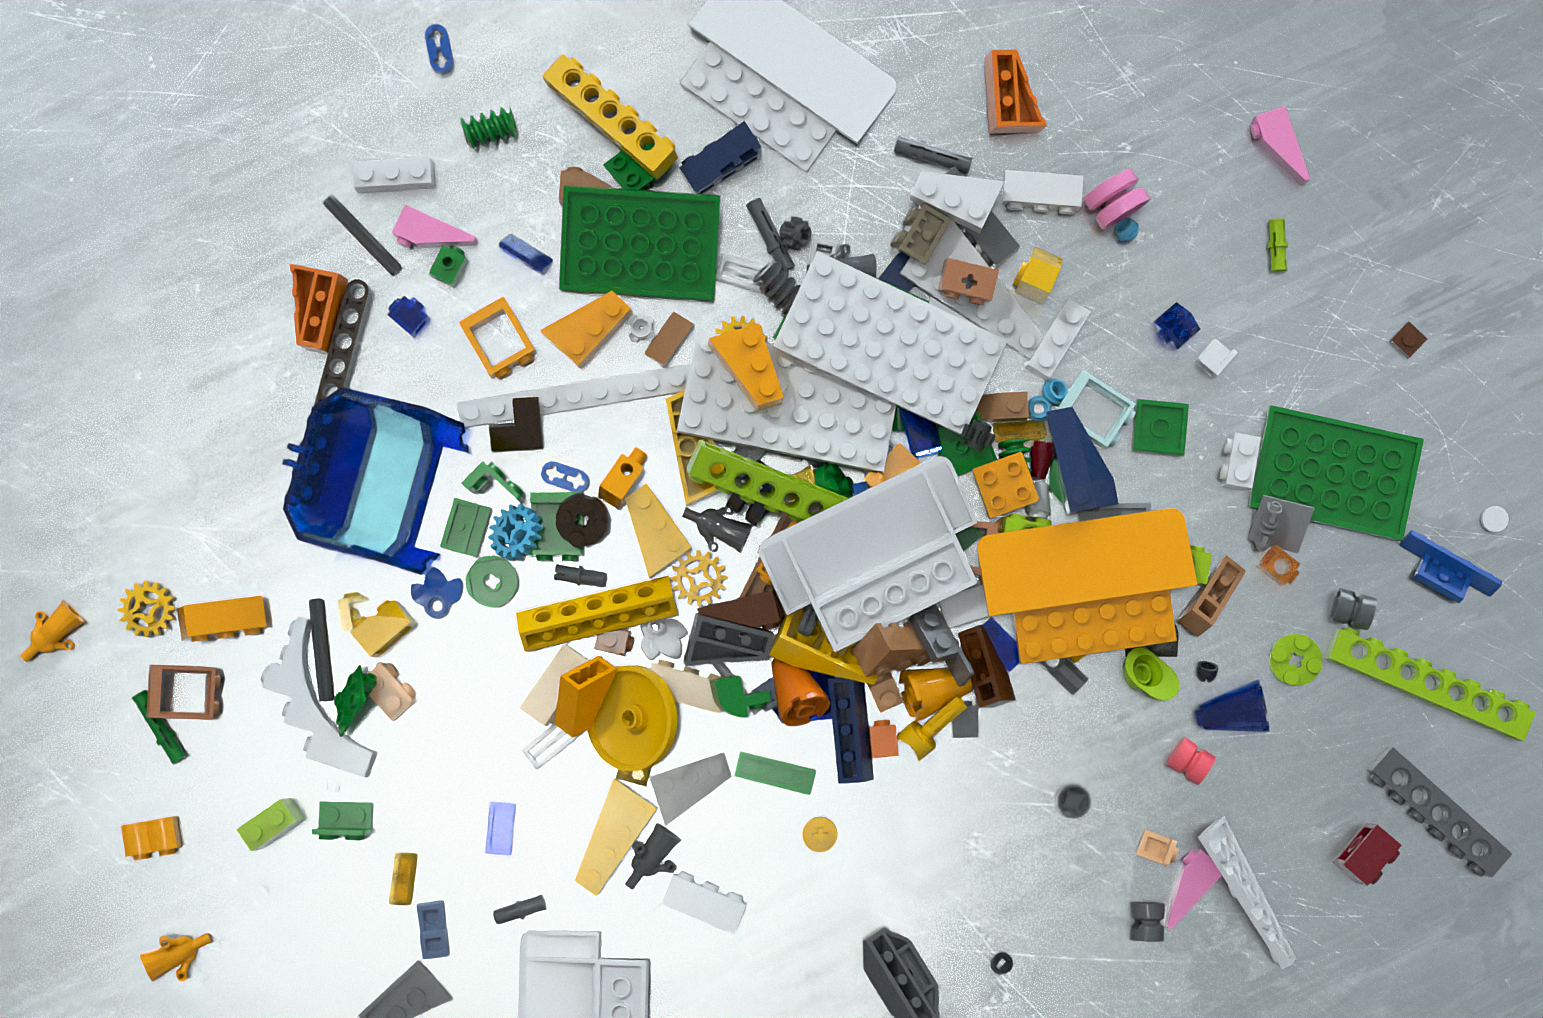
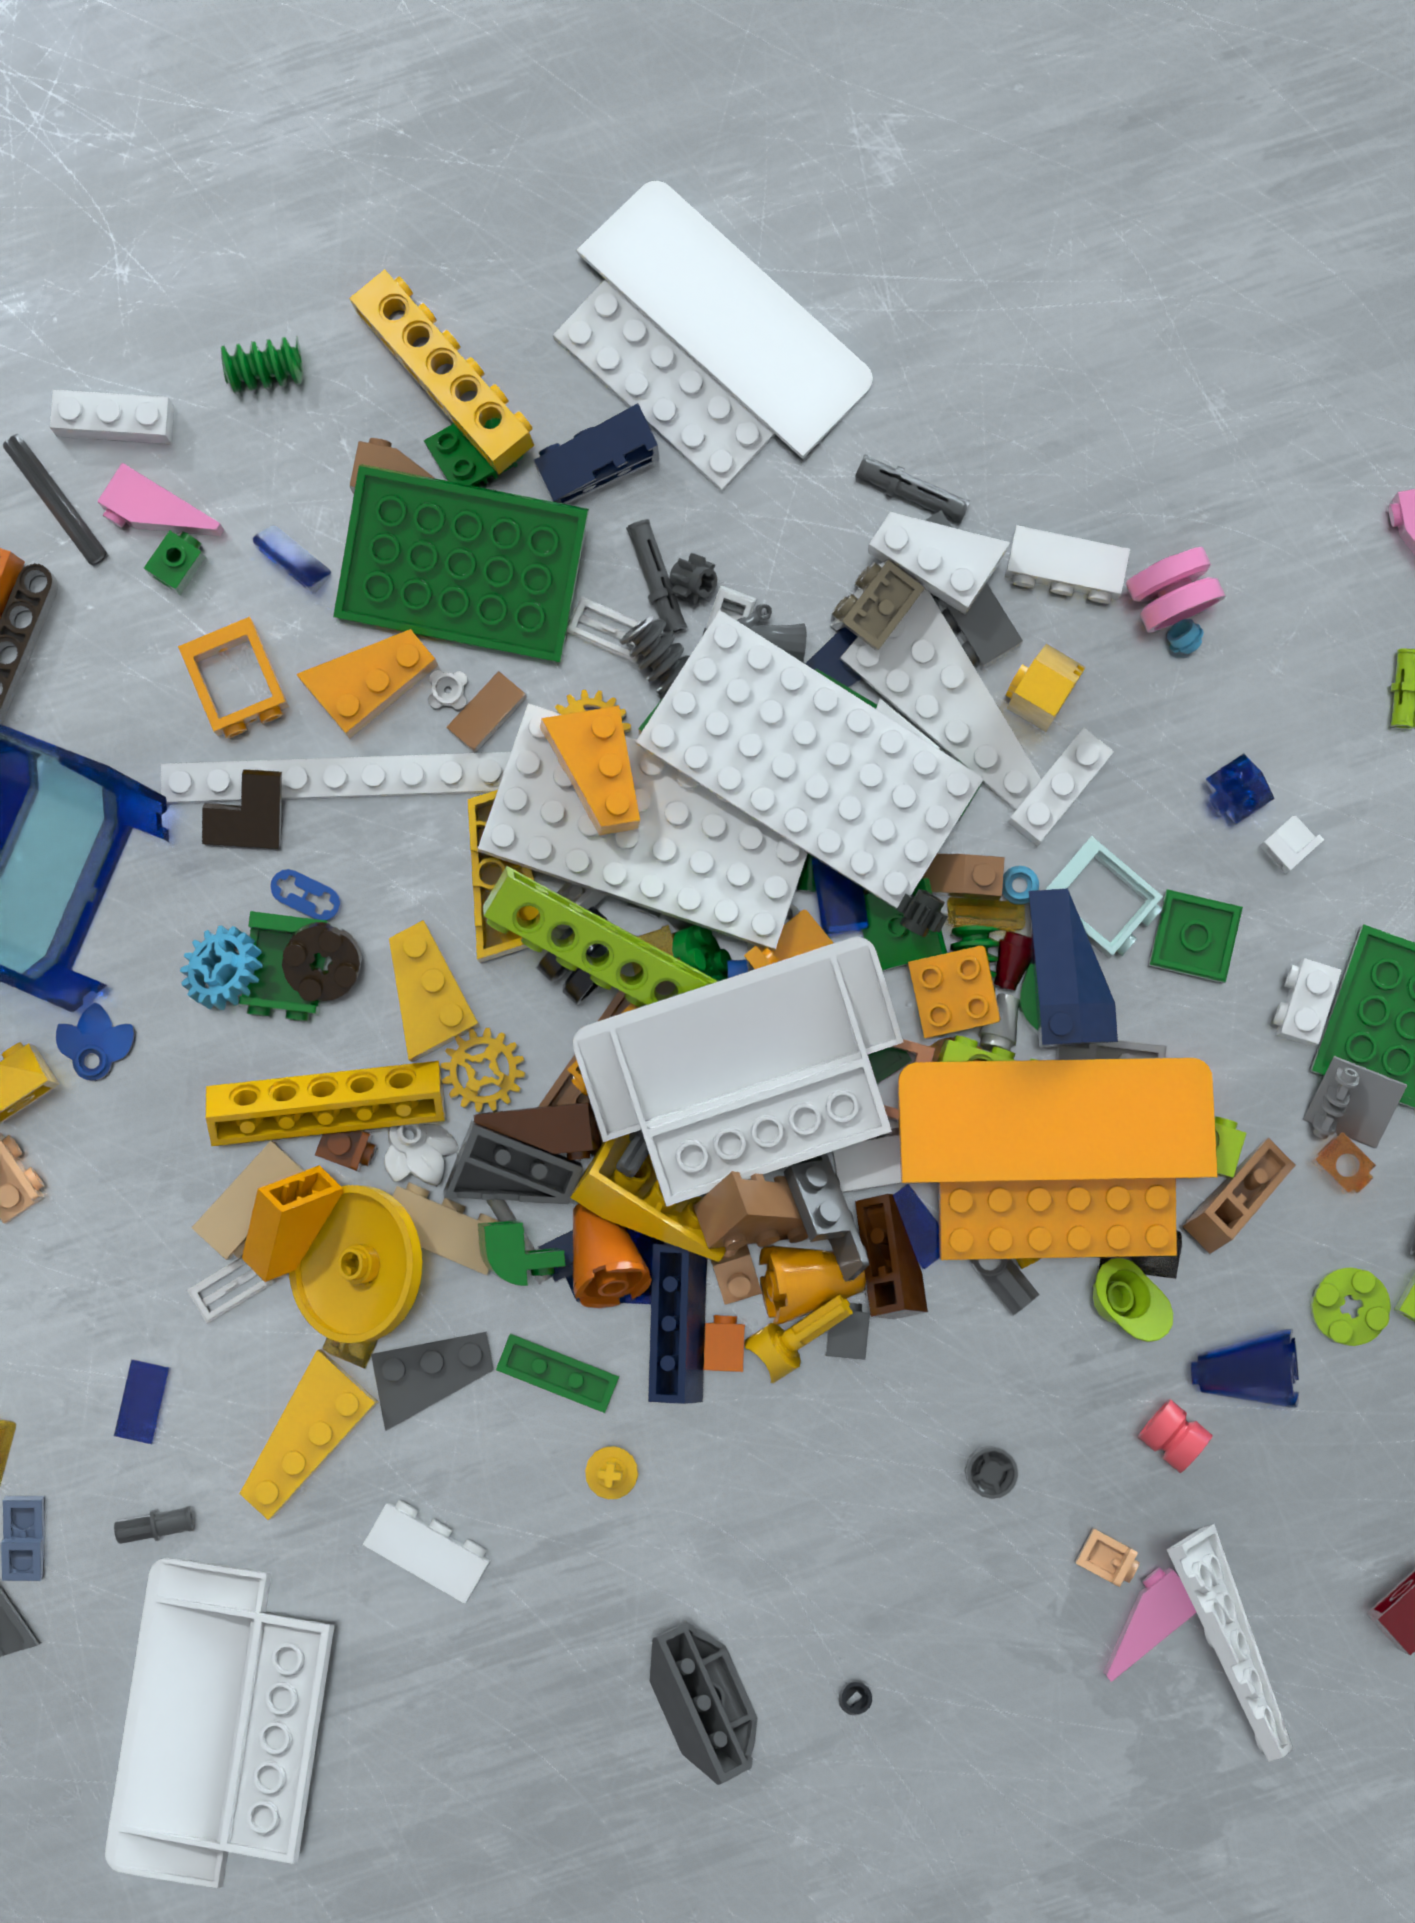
camera: 10 degrees right, 0 degrees up
clear blue brick [387,295,431,338] -> none
blue beam [425,24,454,74] -> none
green plate [440,497,492,558] -> none
bracket [461,461,525,504] -> none
plate [465,555,518,608] -> none
dark grey axle [554,564,607,587] -> none
light orange torso [598,447,647,511] -> none
dark grey piece [625,823,681,890] -> none
dark grey piece [682,506,752,553] -> none
nougat brick [938,258,999,306] -> none
orange wedge [984,50,1047,134] -> none
medium azure plate [1042,379,1068,405] -> none
dark grey wheel [1130,902,1165,942] -> none
black hinge [1196,661,1219,683] -> none

